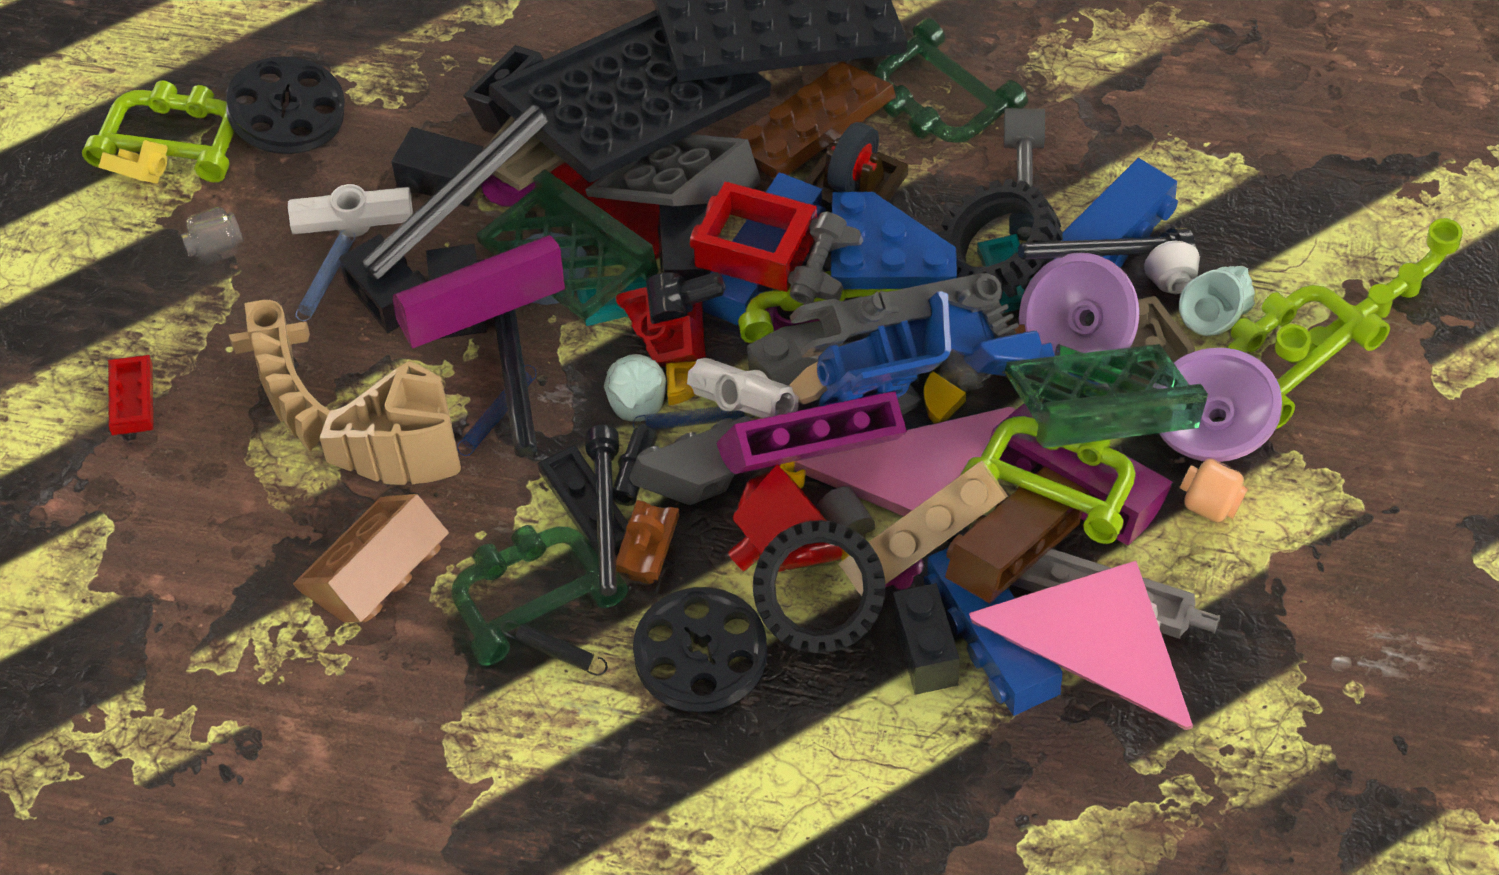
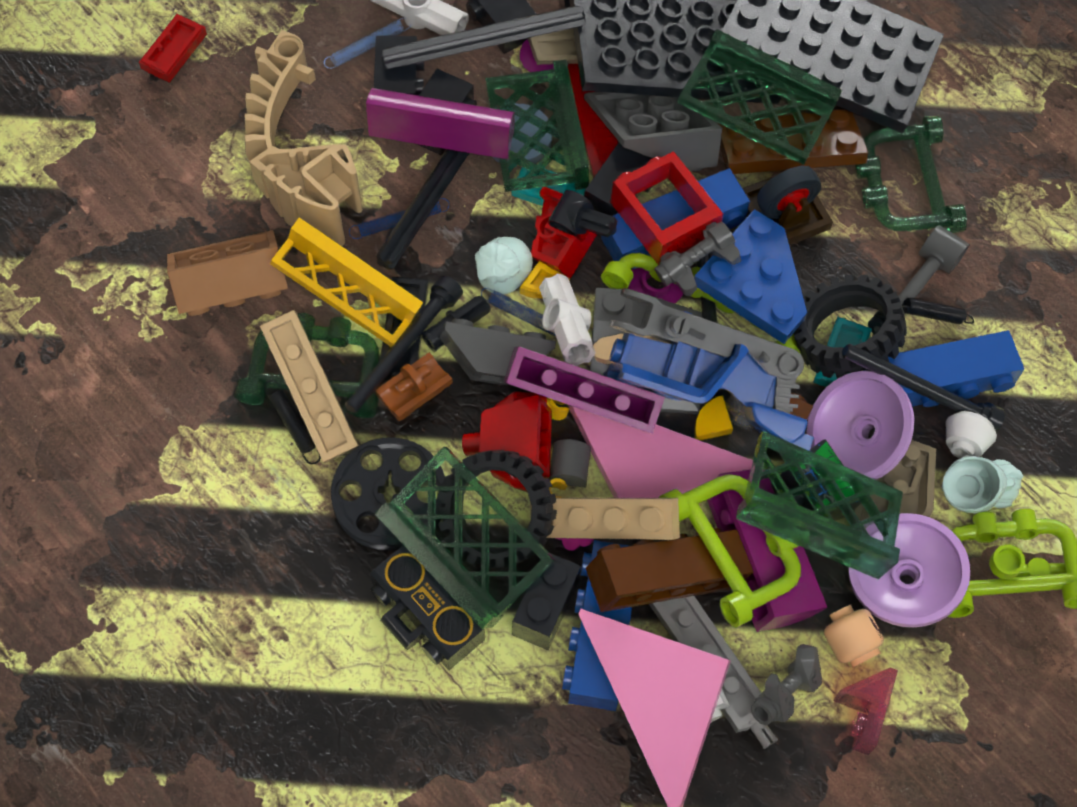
camera: 30 degrees right, 10 degrees up
none -> tan plate [260,310,359,463]
none -> yellow fence [270,217,423,347]
none -> black piece [370,542,485,670]
none -> clear green fence [375,447,555,629]
none -> clear green fence [677,29,843,165]
none -> dark grey piece [751,644,822,725]
none -> clear pink slope [833,667,898,755]
none -> black piece [902,298,974,324]

